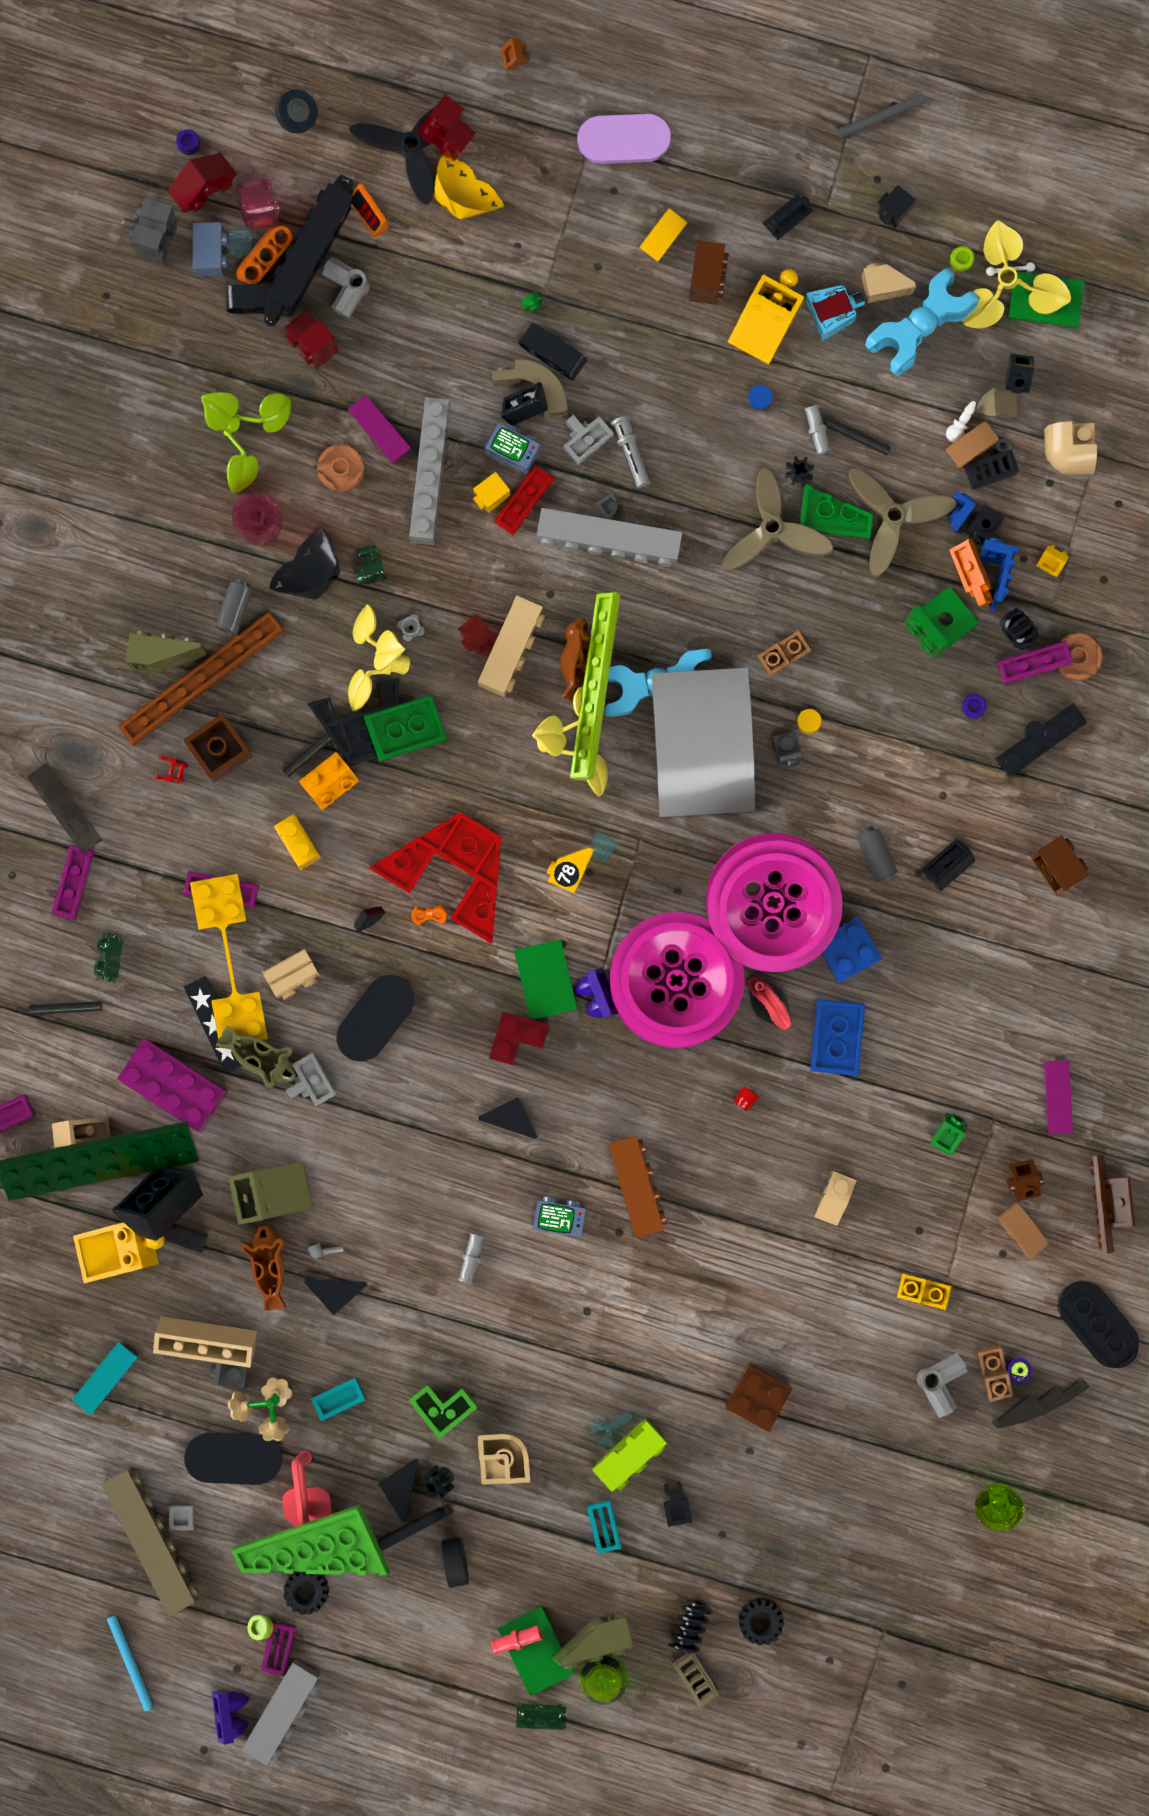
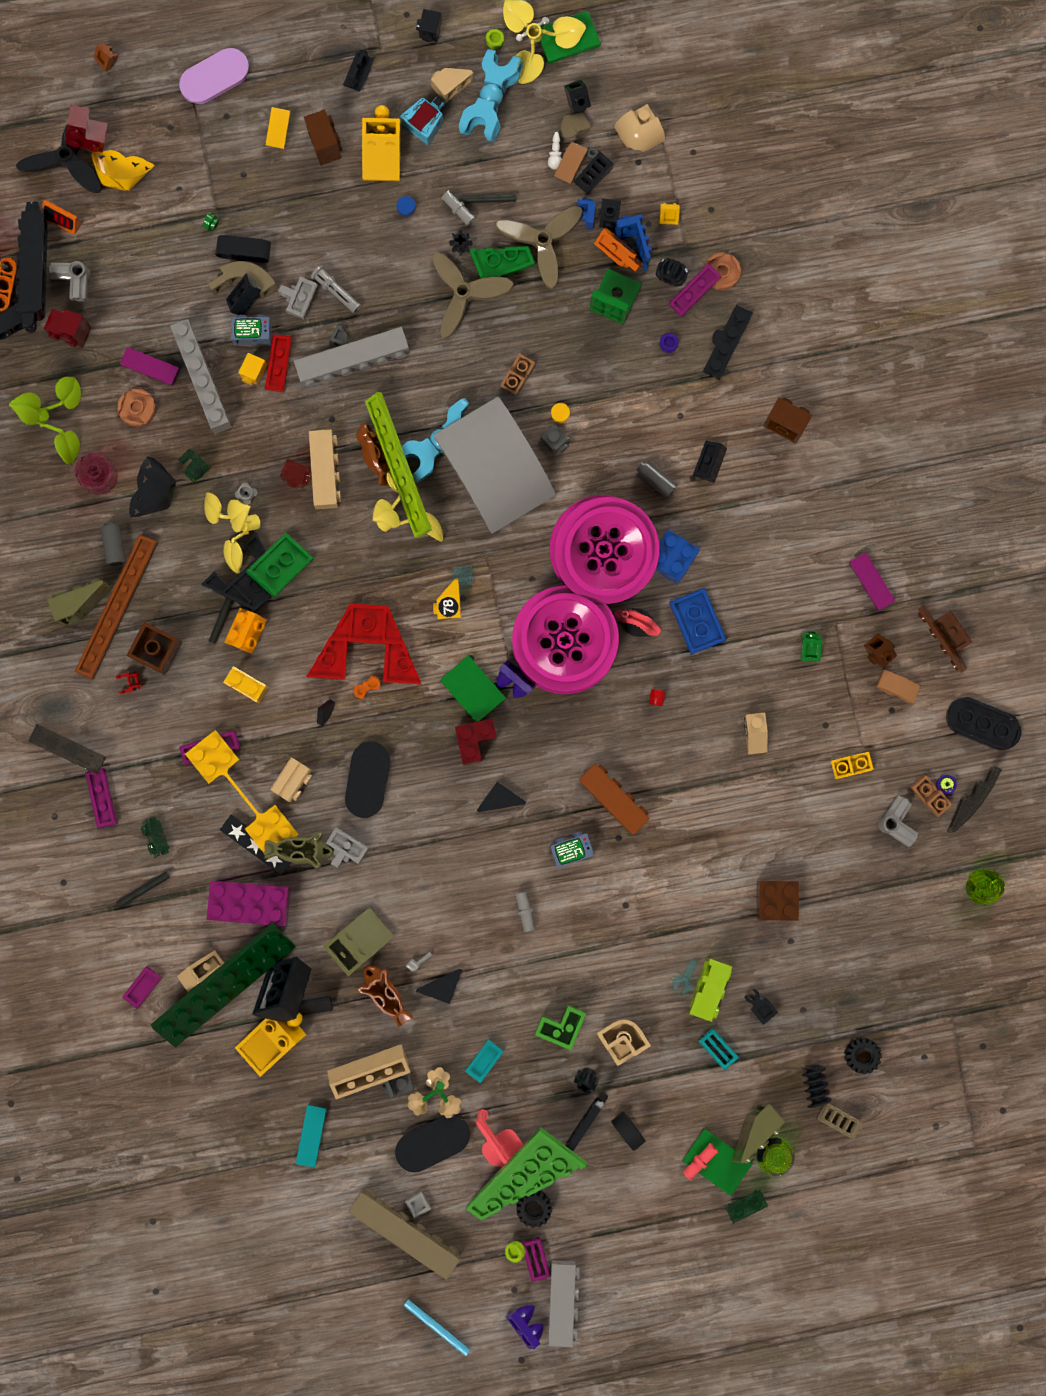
camera: 30 degrees left, 0 degrees up
black tile [378,1458,419,1522] -> none

